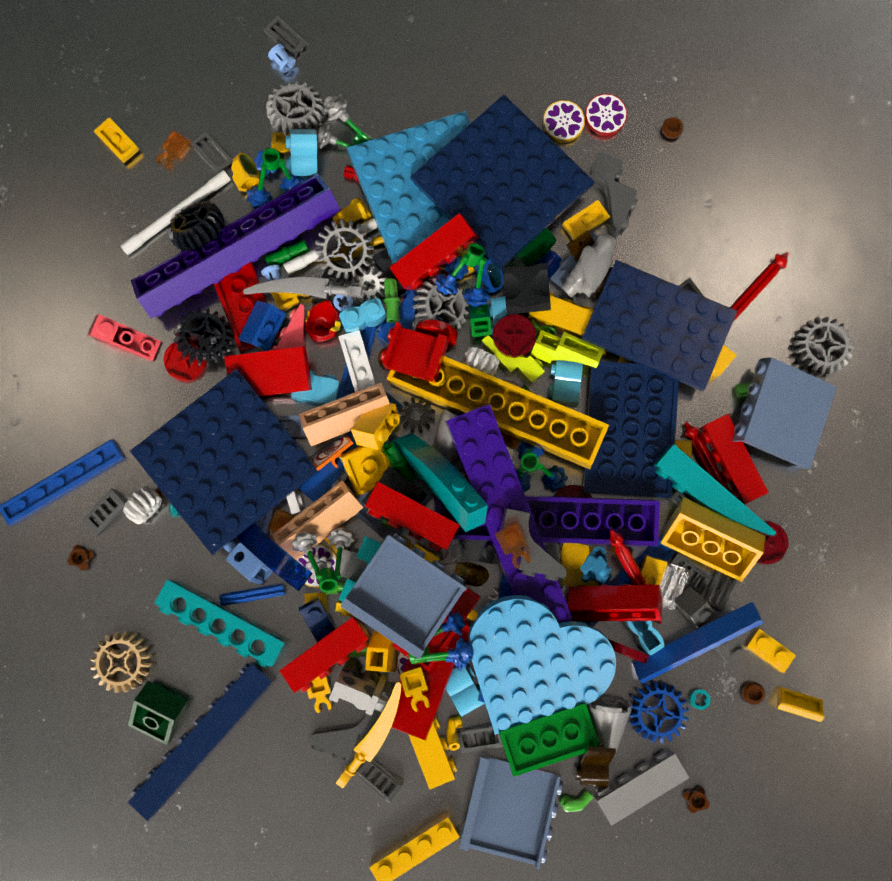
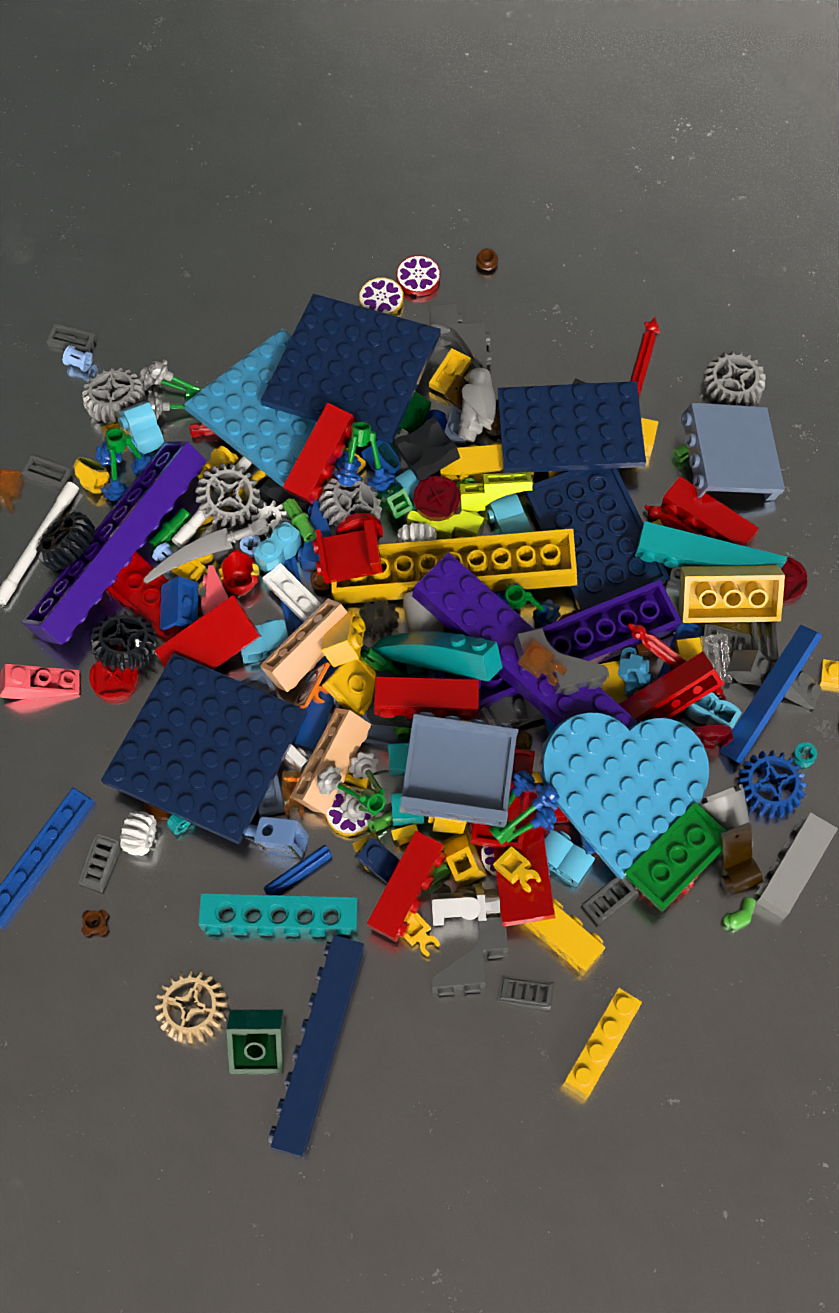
camera: 25 degrees left, 15 degrees down
clear blue slope [237,523,313,591] -> none
yellow sword [336,682,402,788] -> none
yellow arm [446,715,463,751] -> none
sand blue panel [459,754,563,870] -> none

